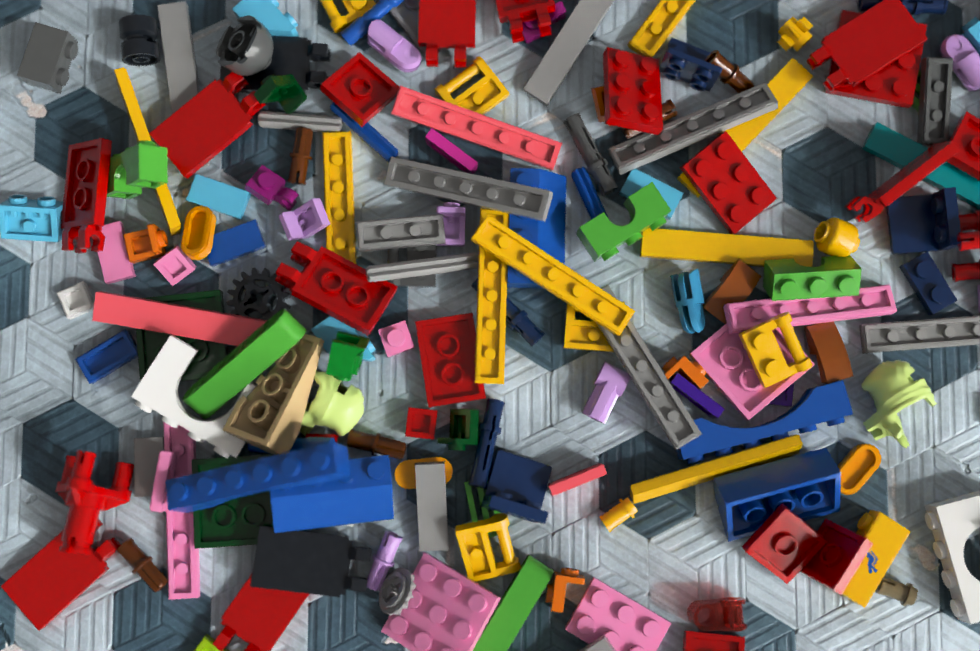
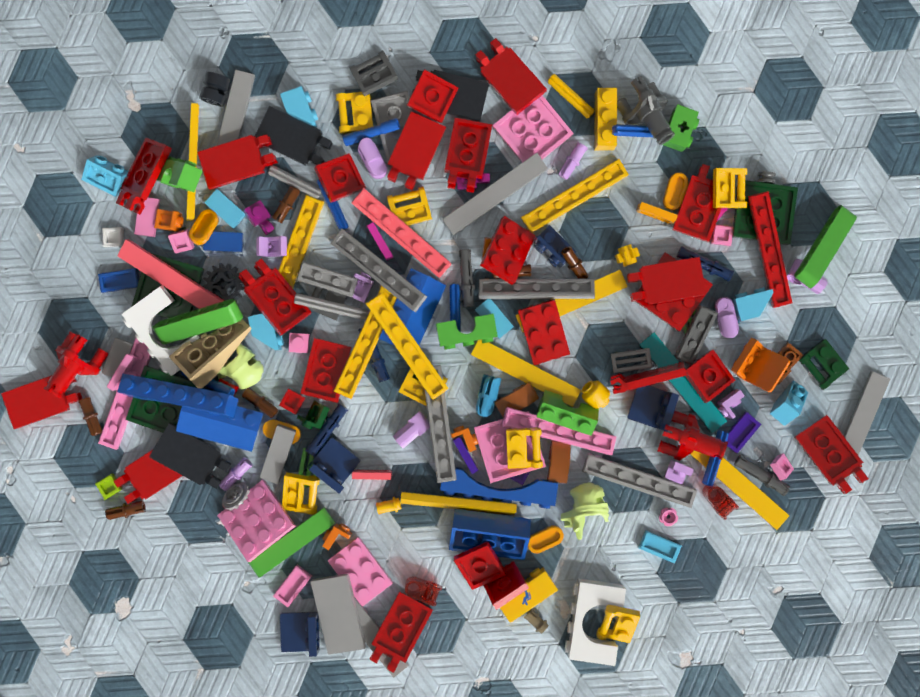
camera: 20 degrees right, 5 degrees up
dark grey brick [17,22,78,94] -> none
dark grey cylinder [216,15,274,76] -> none
dark green bracket [254,74,307,114] -> none
green window [326,331,370,381] -> none
dark blue plate [899,251,958,316] -> none
none -> light grey tile [611,348,652,373]

